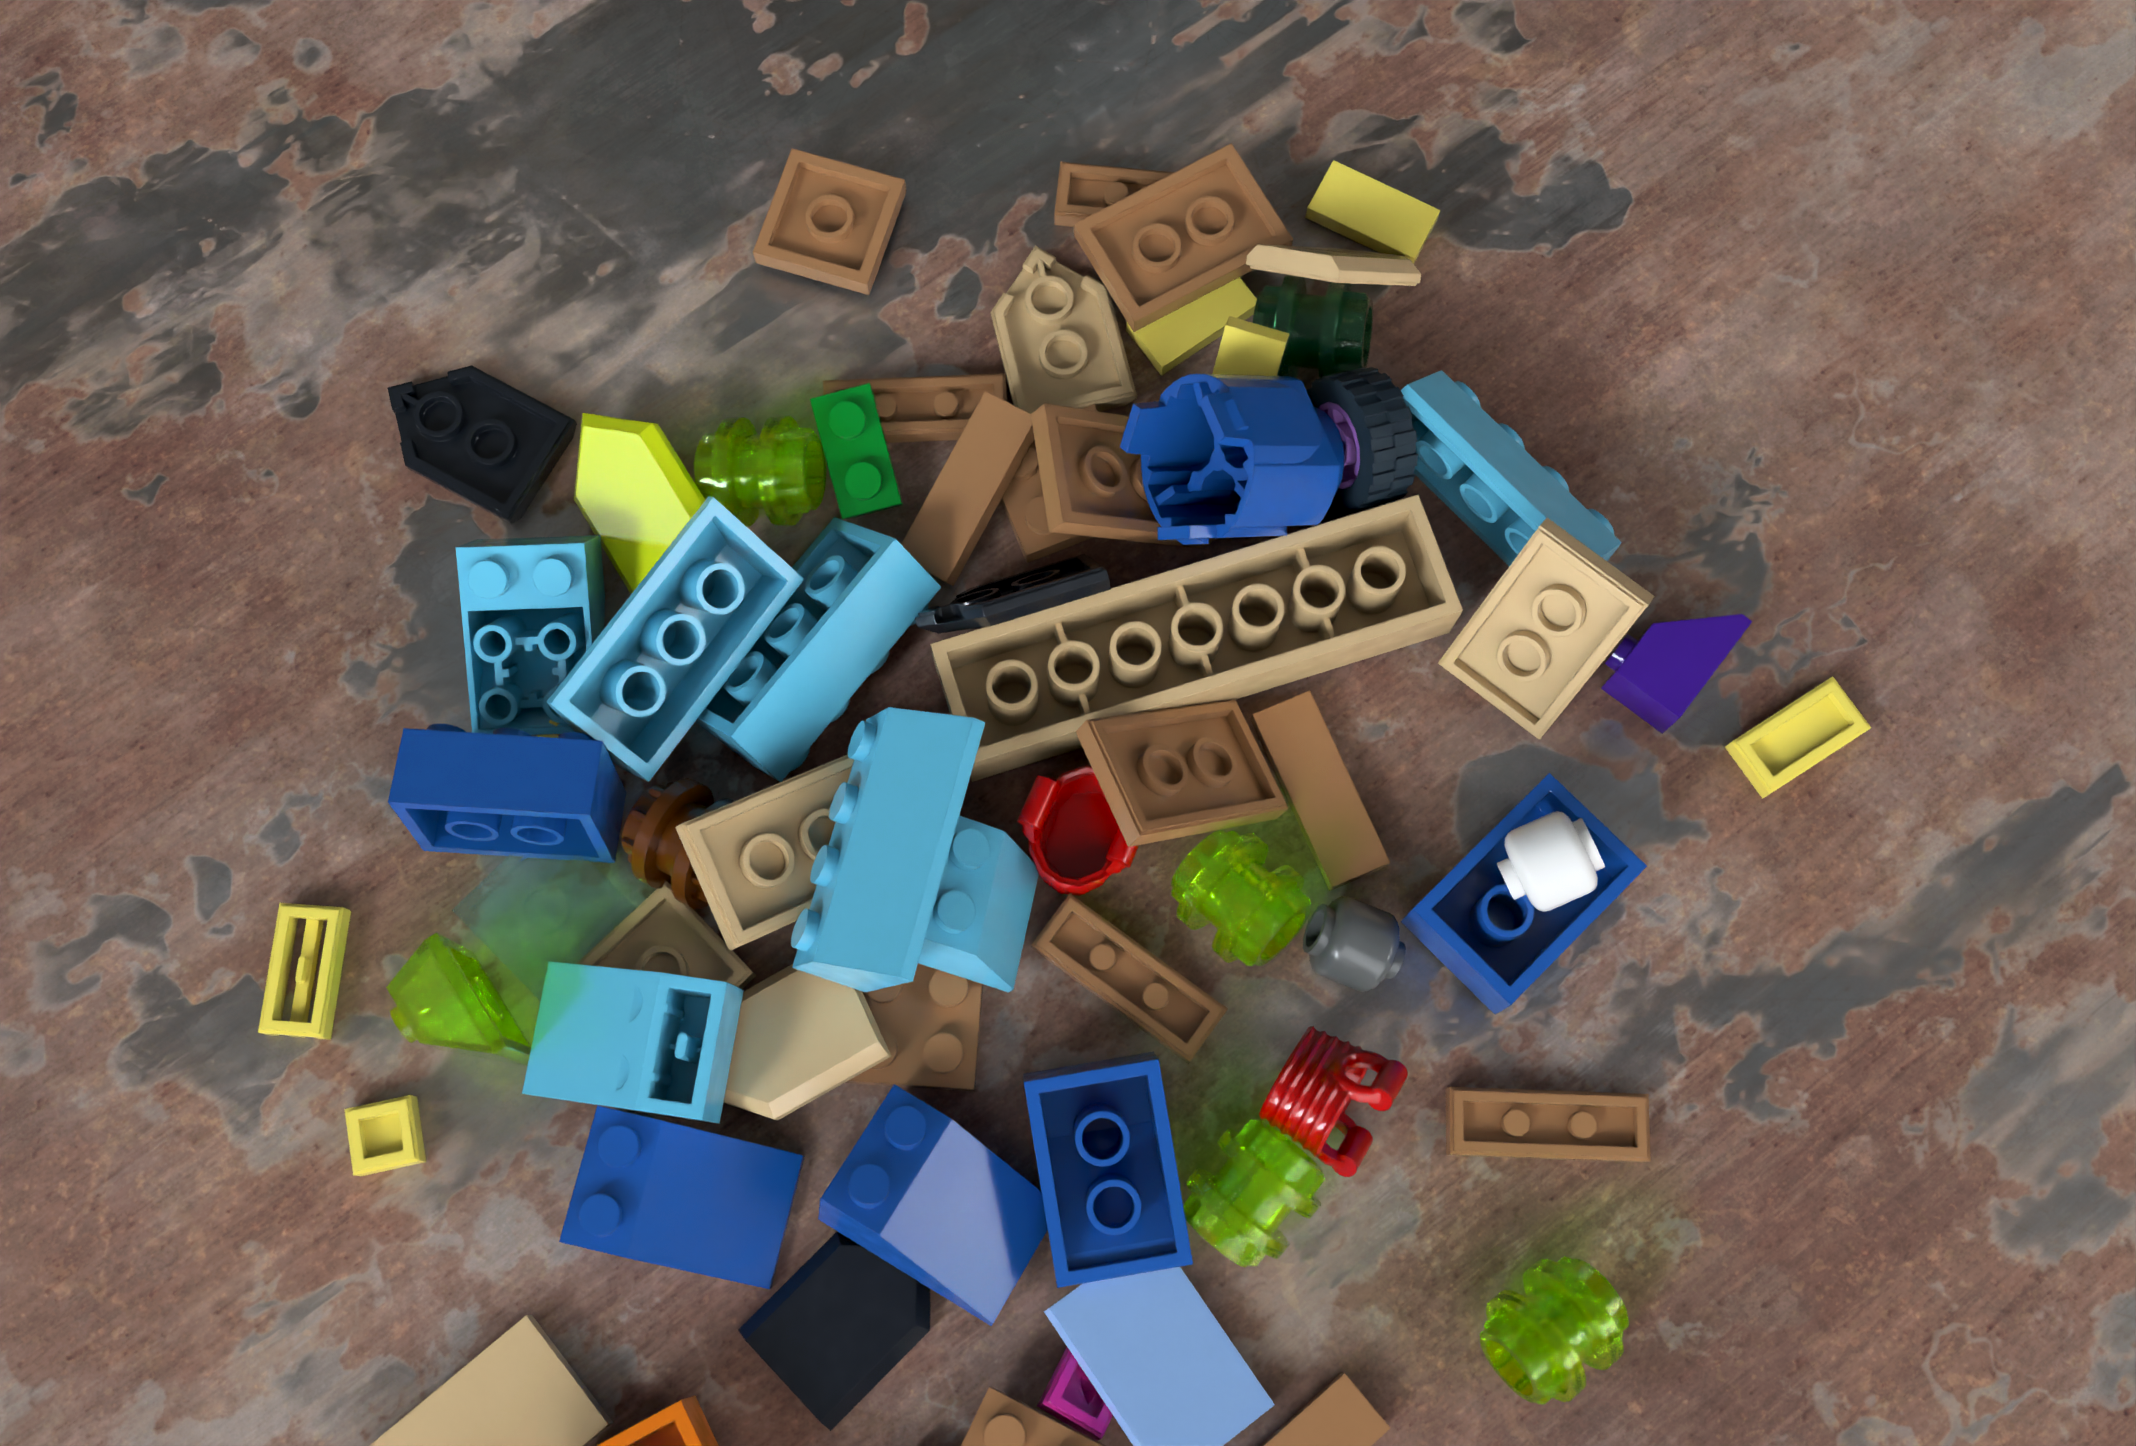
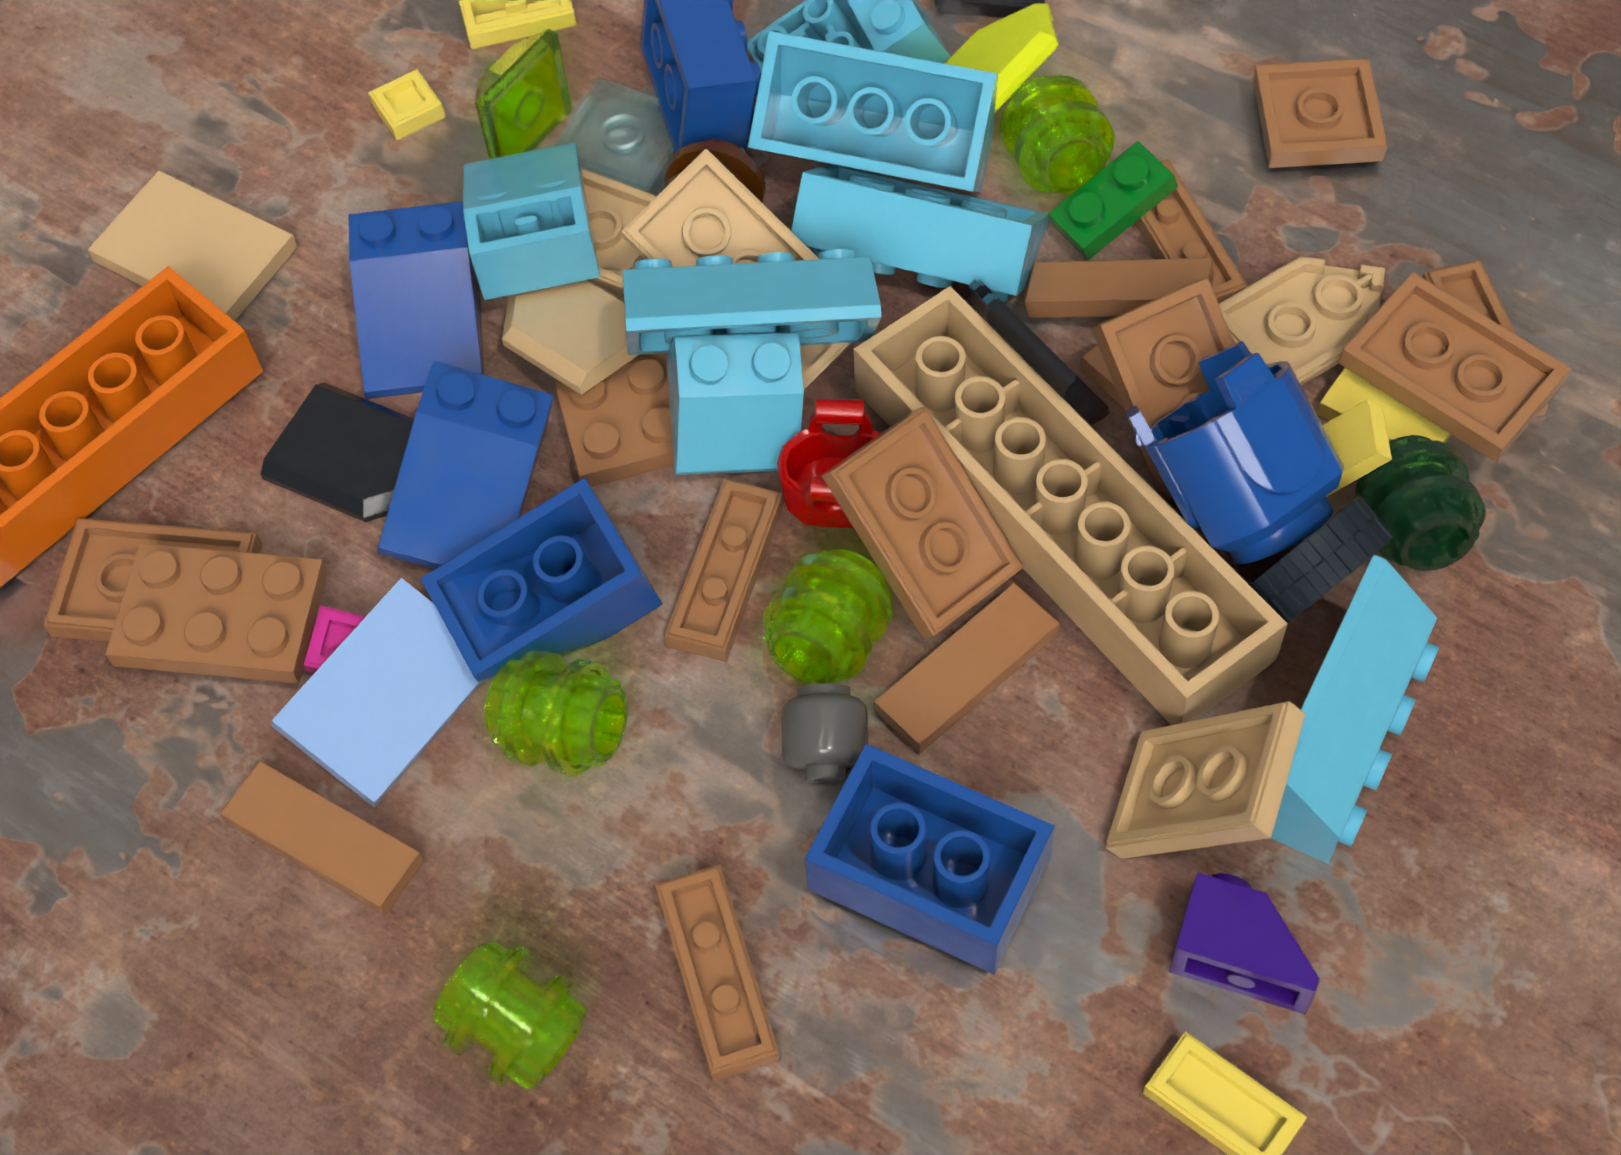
camera: 75 degrees right, 15 degrees down
tan tile [1246,244,1421,286] -> none
red piece [1259,1026,1408,1177] -> none
light yellow tile [1305,160,1441,264] -> none
white head [1497,811,1605,912] -> none

